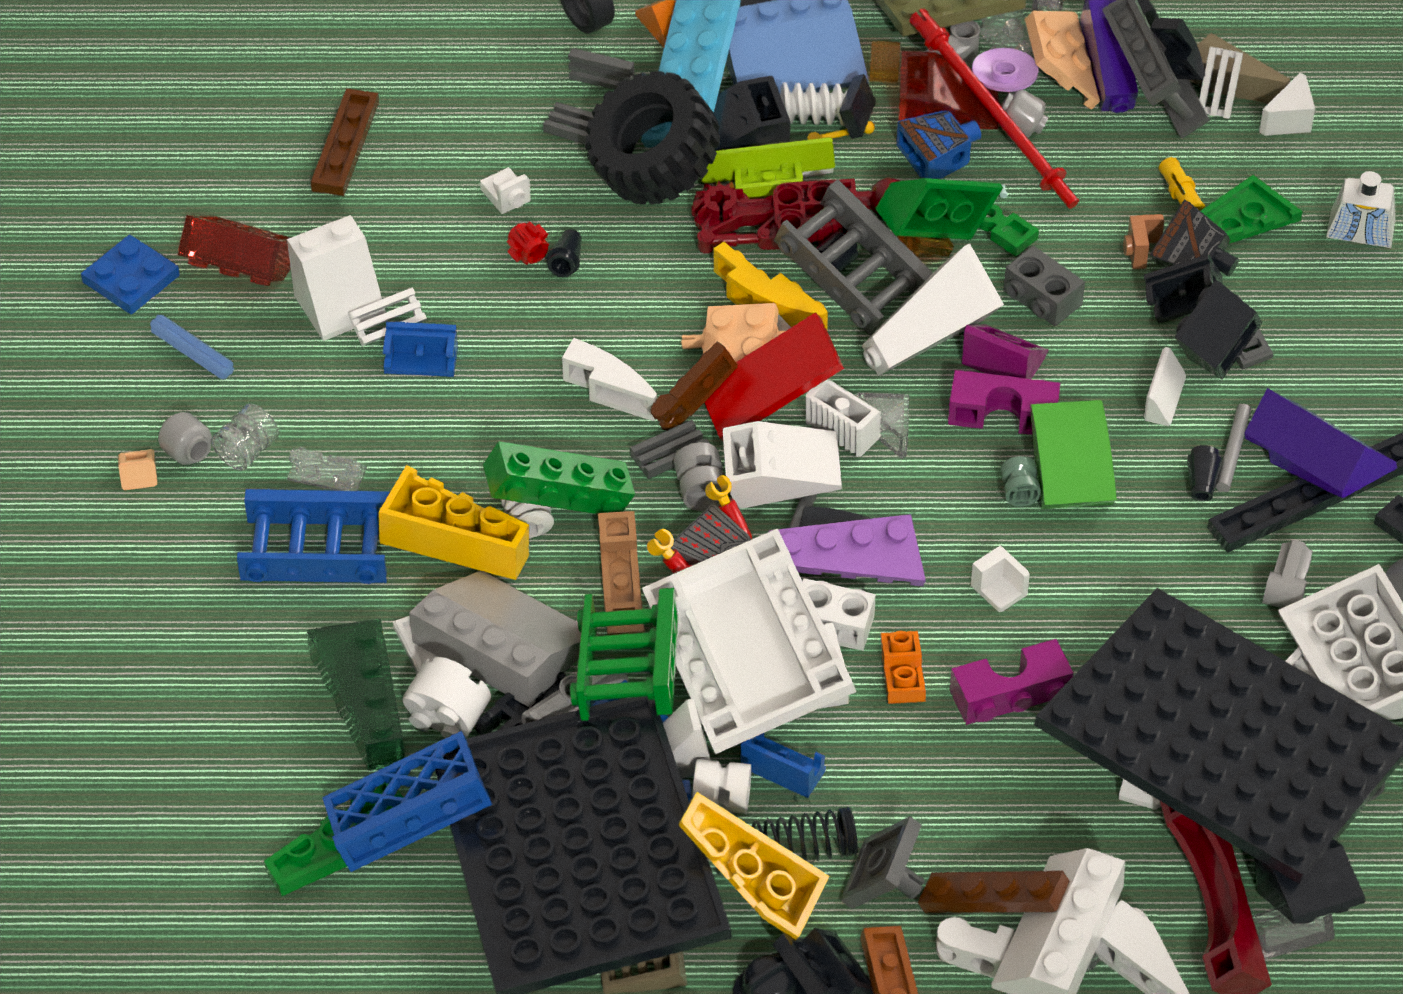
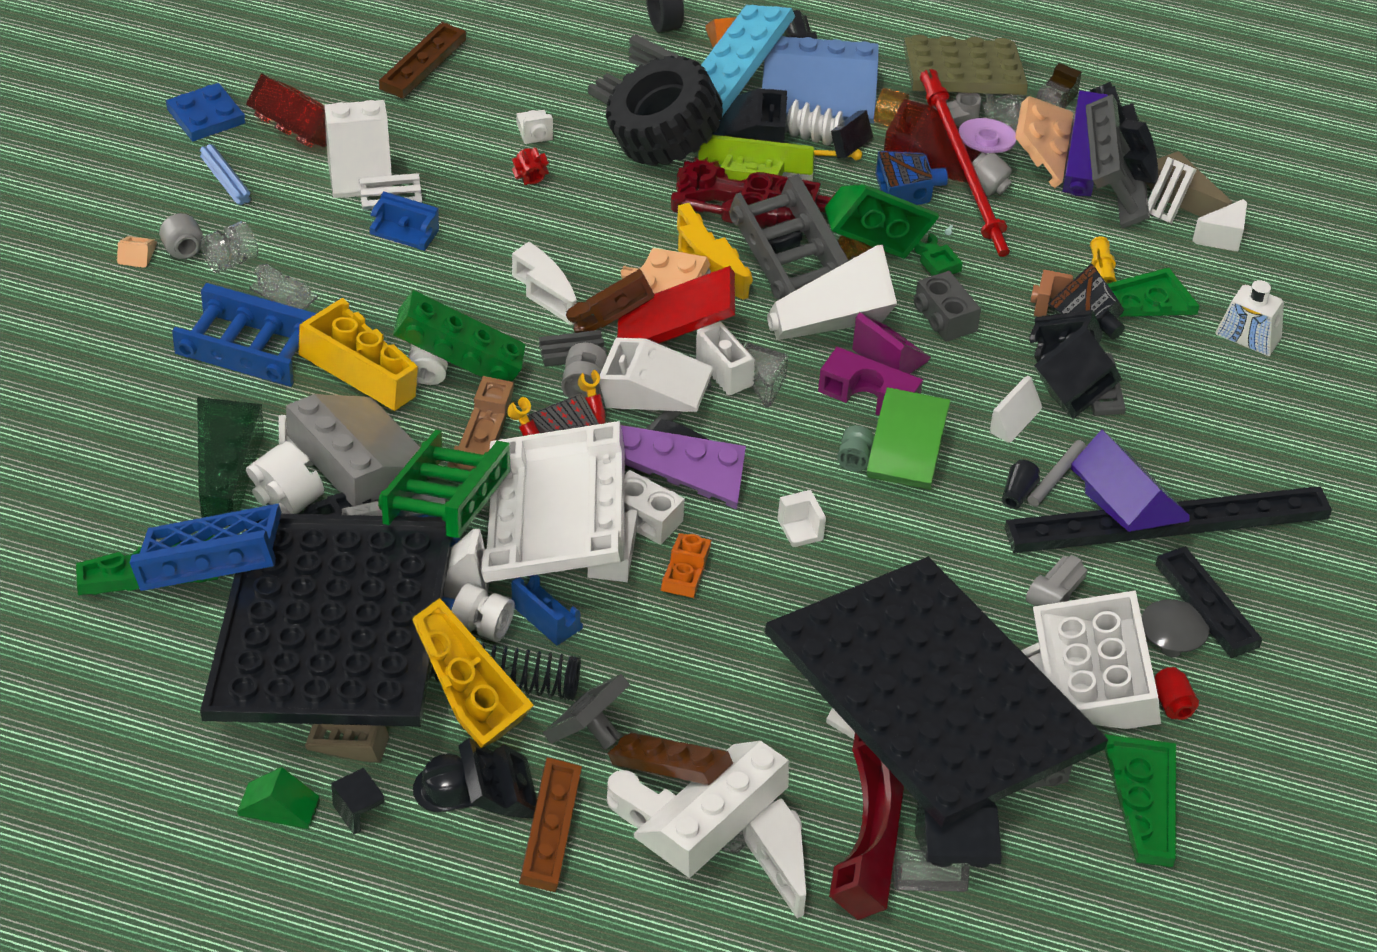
camera: 15 degrees right, 5 degrees down
black cone [546,230,582,277] -> none
magenta arch [949,639,1074,725] -> none

